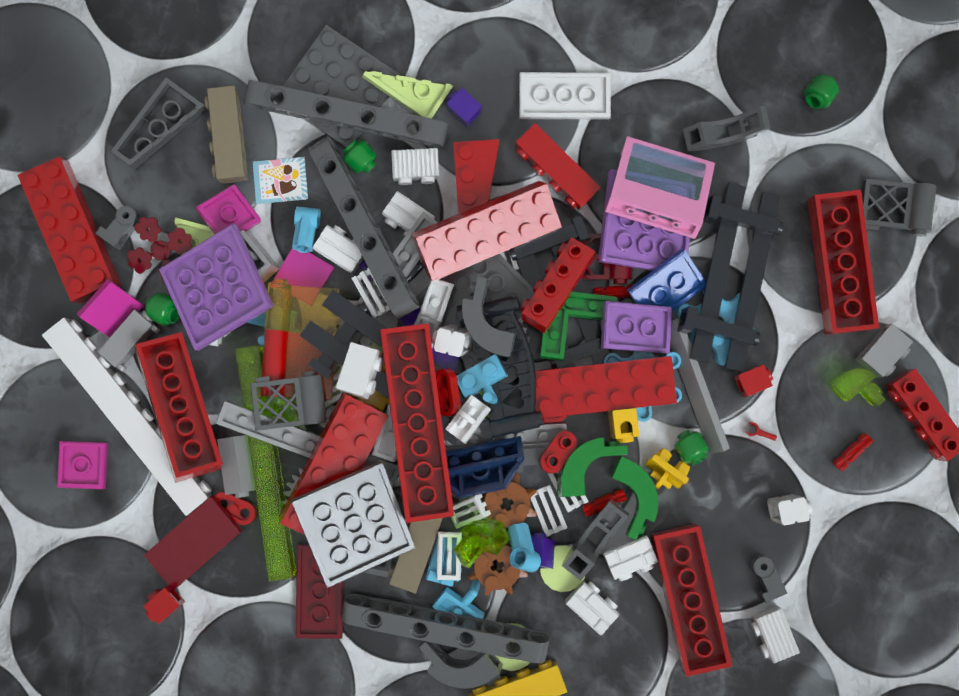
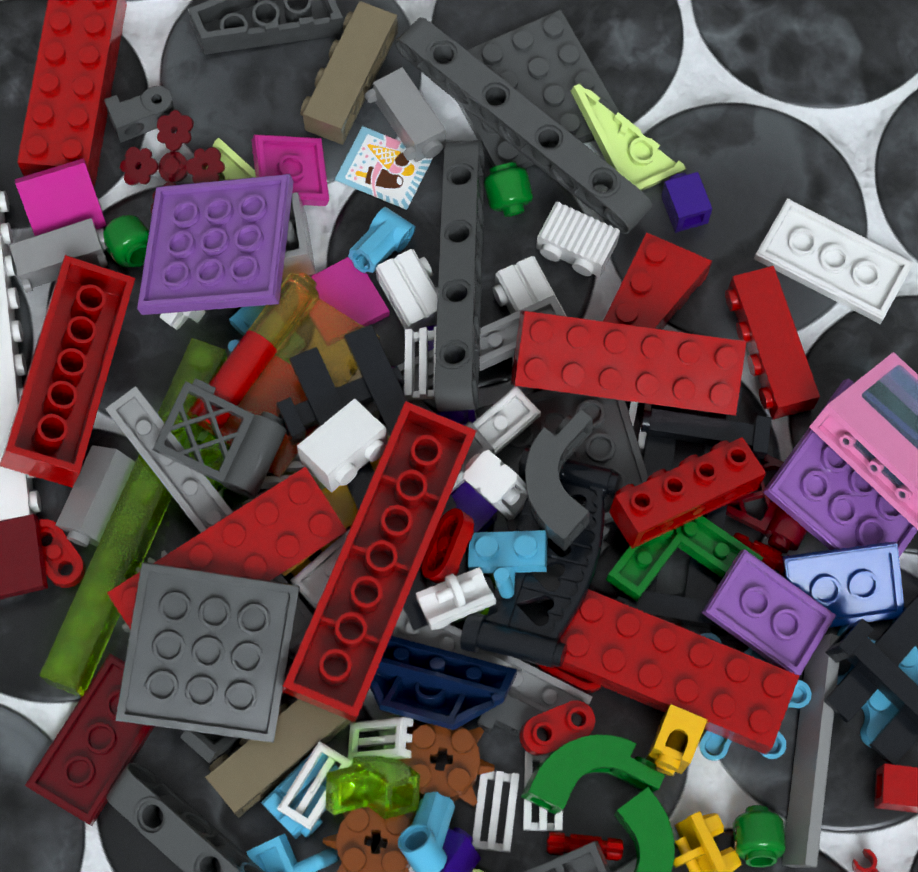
camera: 25 degrees right, 15 degrees down
none -> light grey brick [364,67,446,163]

